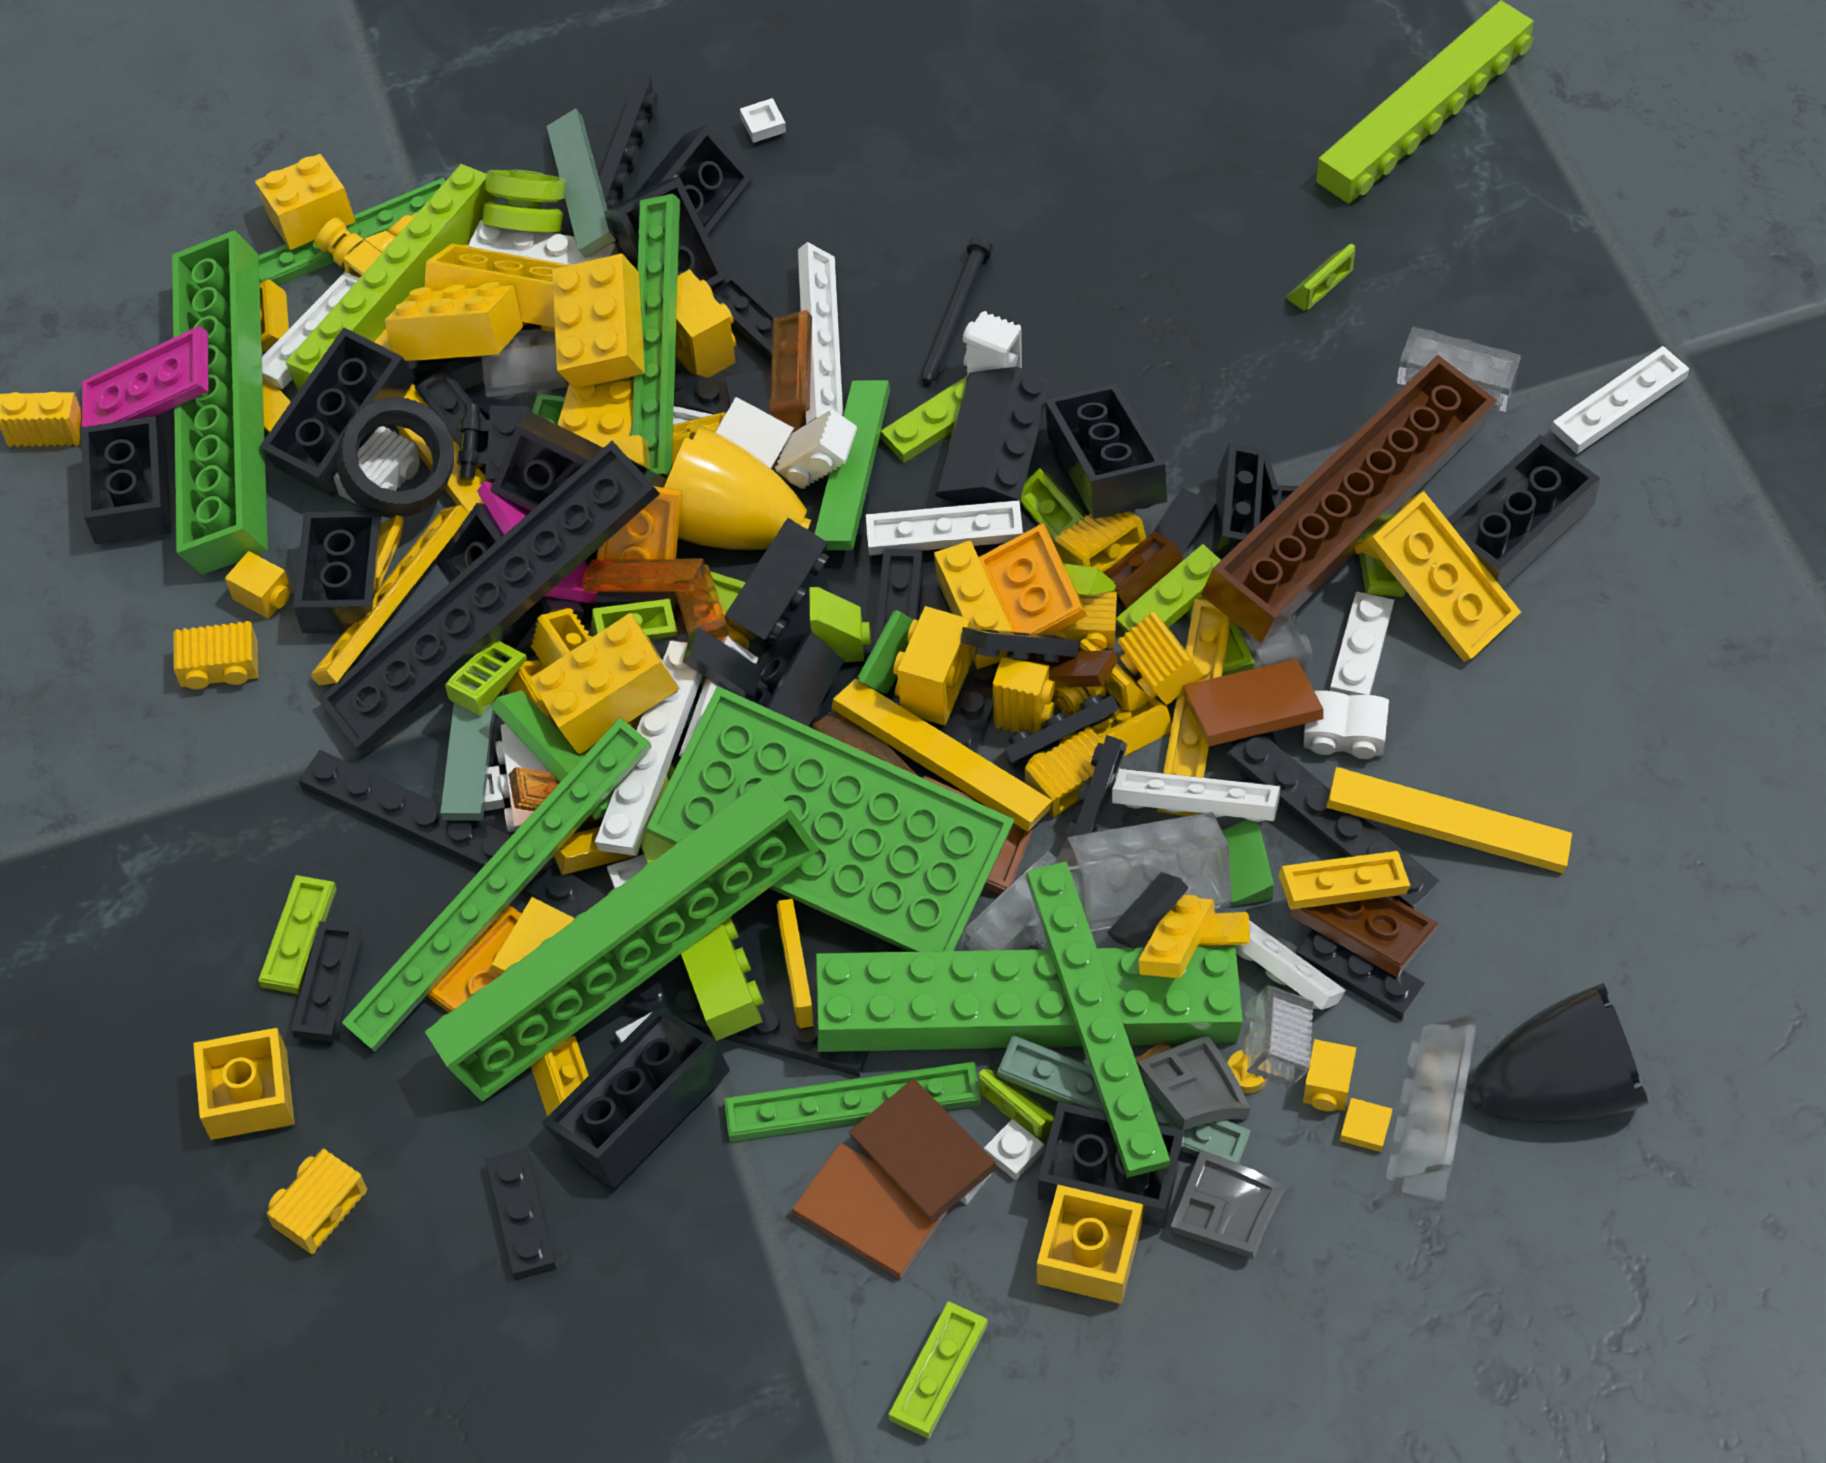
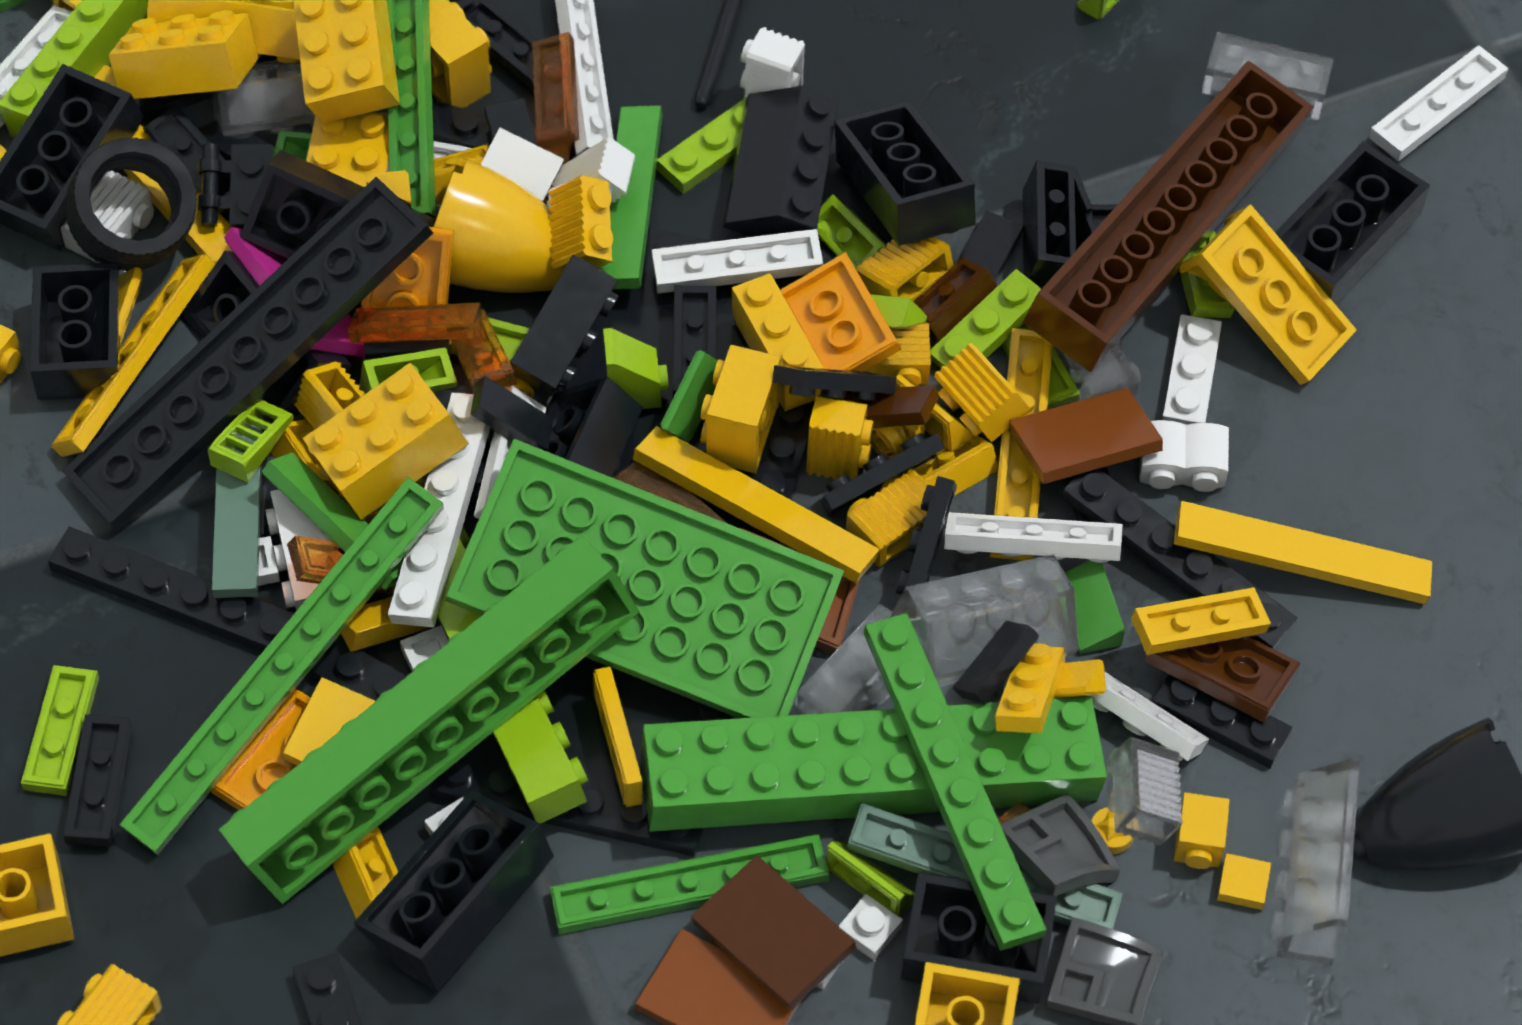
camera: 10 degrees left, 0 degrees up
none -> yellow brick [548,175,613,271]

